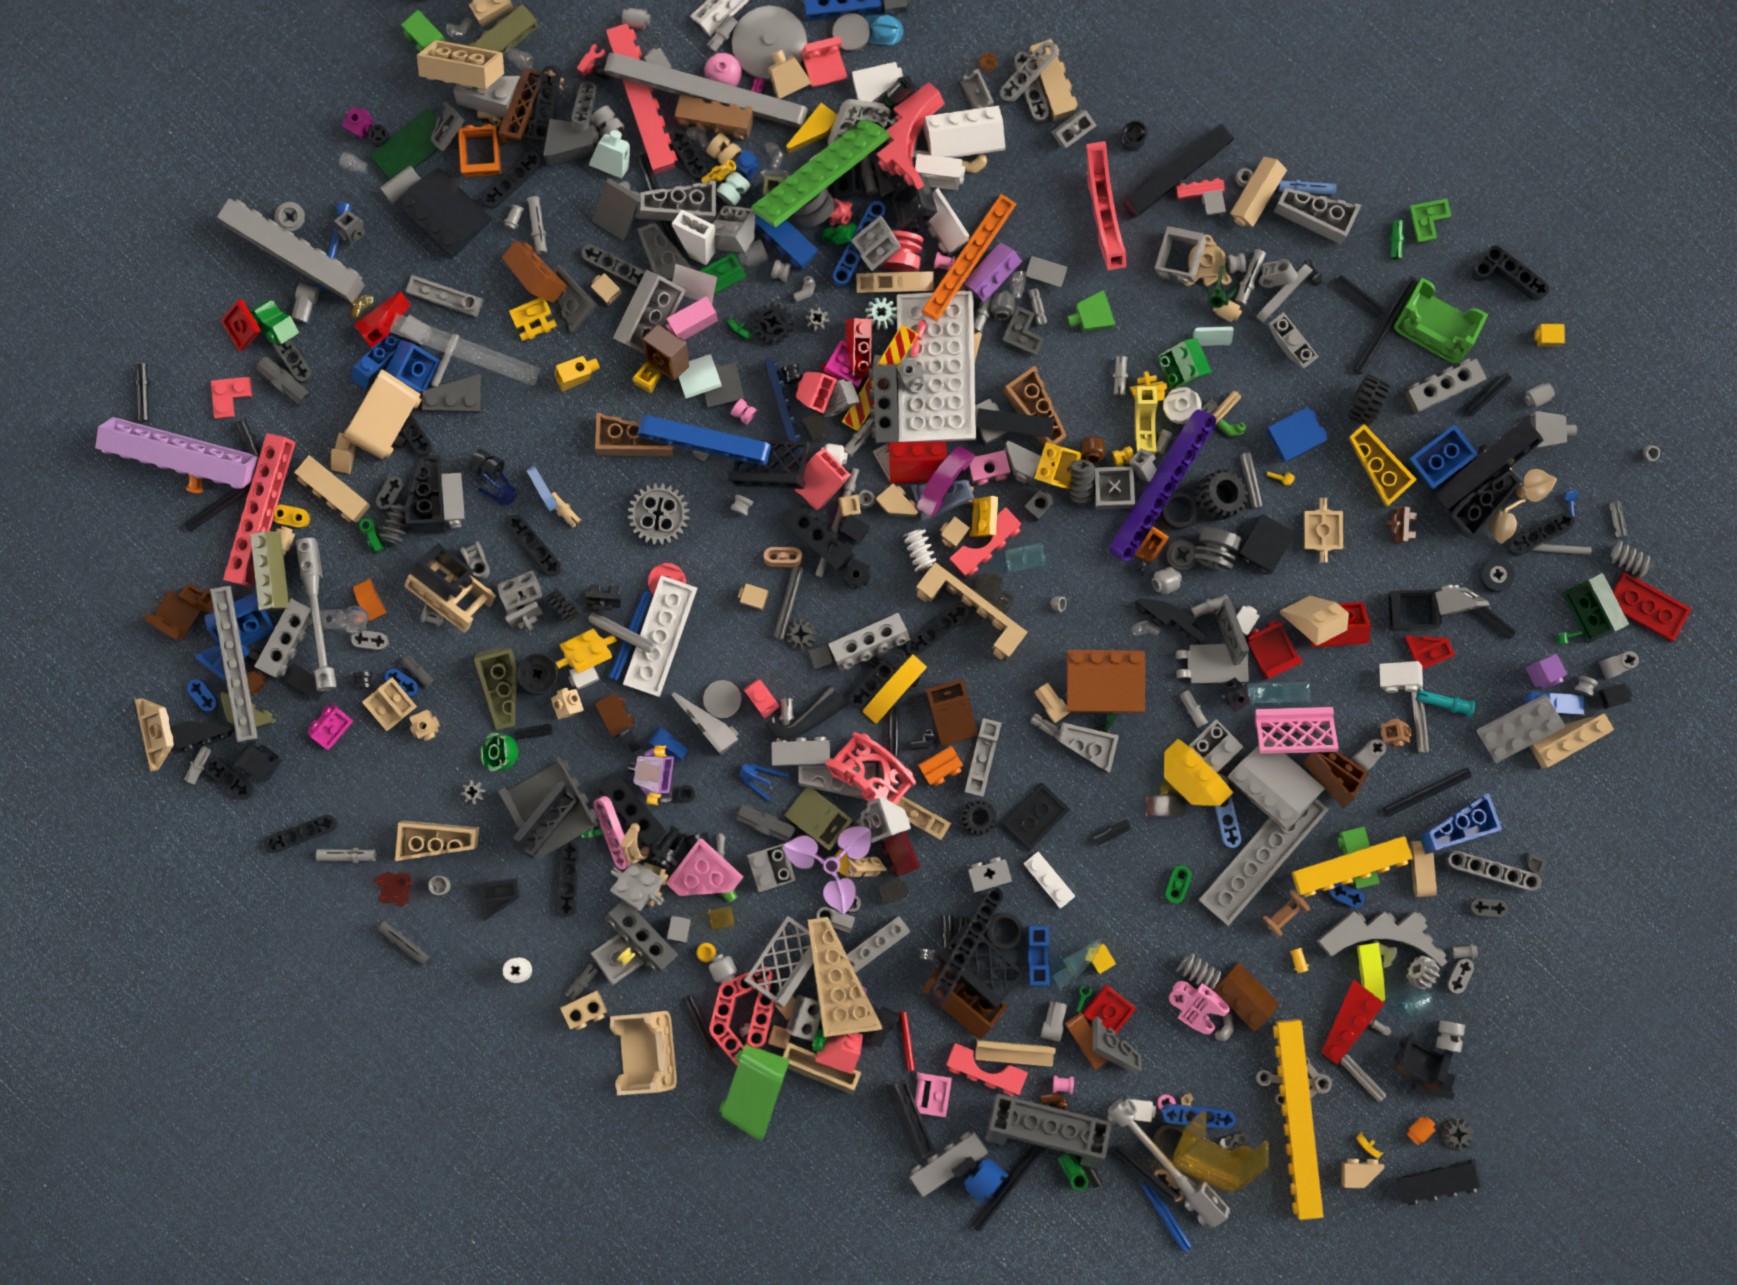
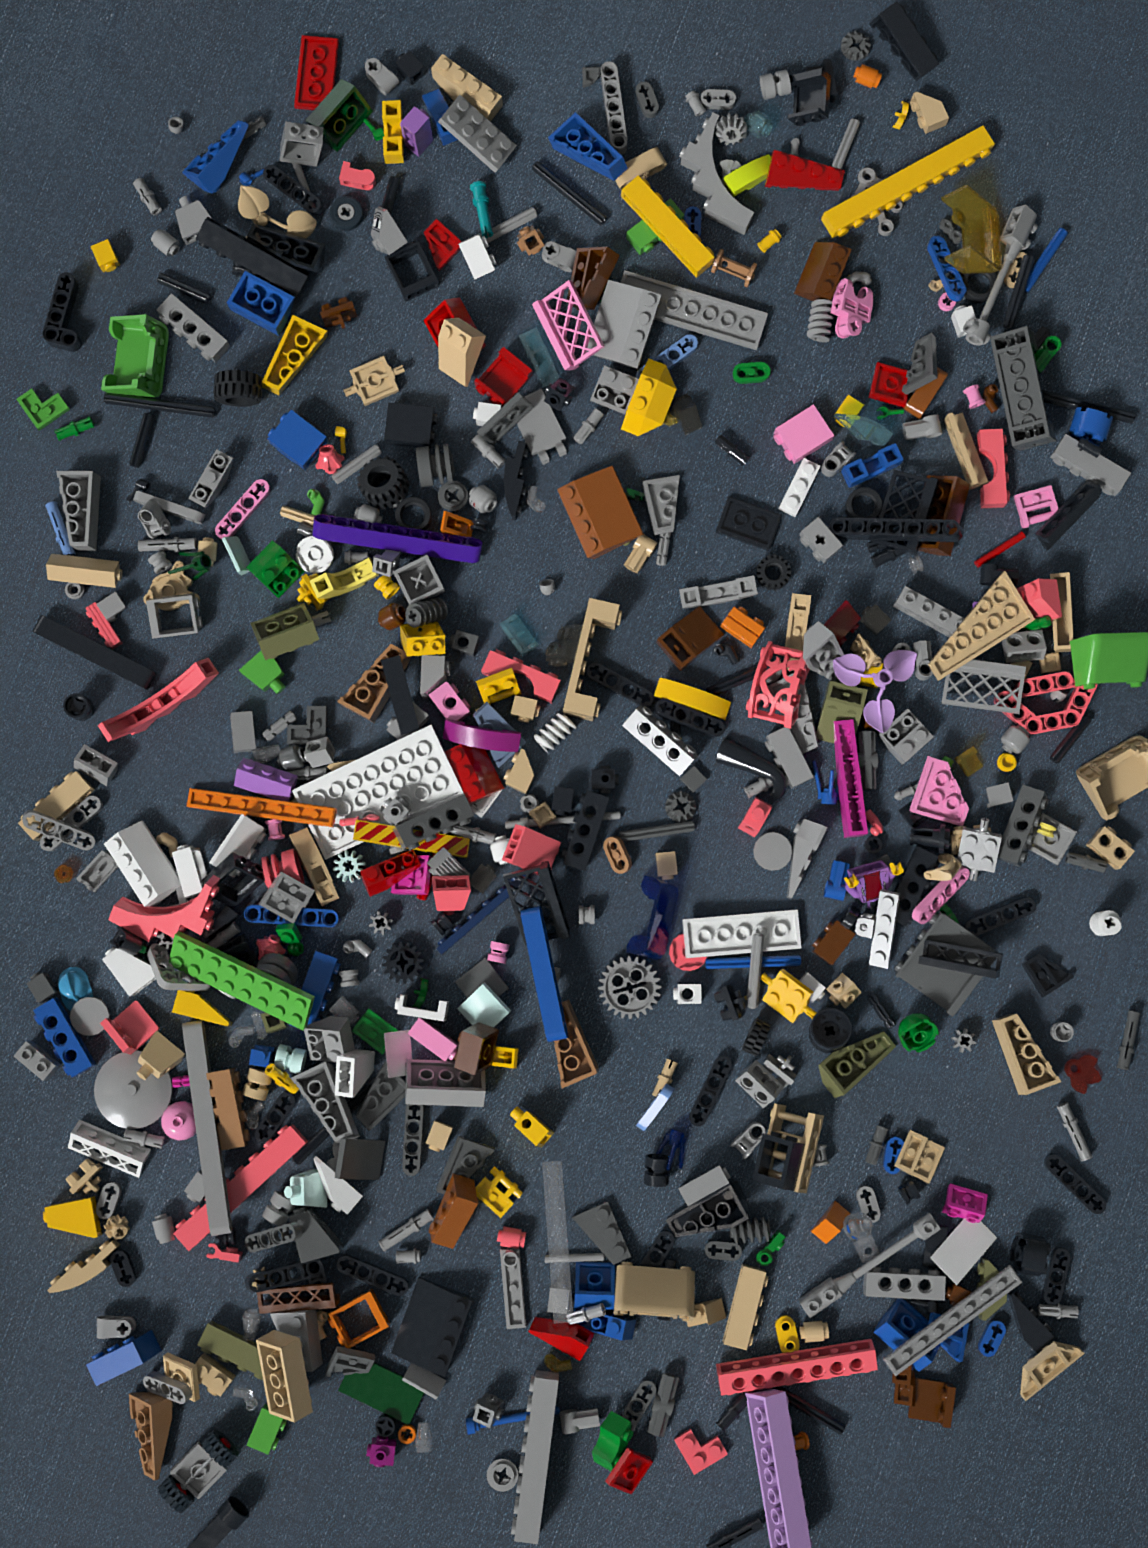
camera: 110 degrees left, 0 degrees up
olive brick [250,531,289,611] -> none
tan brick [409,710,440,741] -> none
light grey wheel [1574,675,1598,697] -> none
light grey piece [1610,541,1655,579] -> none
none -> light grey pin [133,178,162,216]
none -> blue wedge [182,120,249,193]
none -> bright pink beam [215,479,270,540]
none -> olive slope [250,603,319,660]
none -> light grey window [280,122,323,167]
none -> light grey brick [304,737,335,768]
none -> white slope [314,1156,363,1214]
none -> coral rock [315,444,345,474]
none -> coral leg [339,161,376,190]
none -> light grey head [353,504,383,523]
none -> yellow arch [382,100,404,164]
none -> white panel [395,994,449,1021]
none -> orange bush [398,1424,416,1444]
none -> coral brick [497,1226,526,1249]
none -> light grey axle [566,1303,606,1325]
none -> clear blue windscreen [625,875,678,959]
none -> white brick [673,984,701,1004]
none -> bright pink brick [773,404,834,464]
none -> light grey piece [821,441,857,477]
none -> dark pink slope [833,719,868,838]
none -> plate [855,889,901,969]
none -> coral arm [865,809,884,836]
none -> white sticker [930,1218,997,1285]

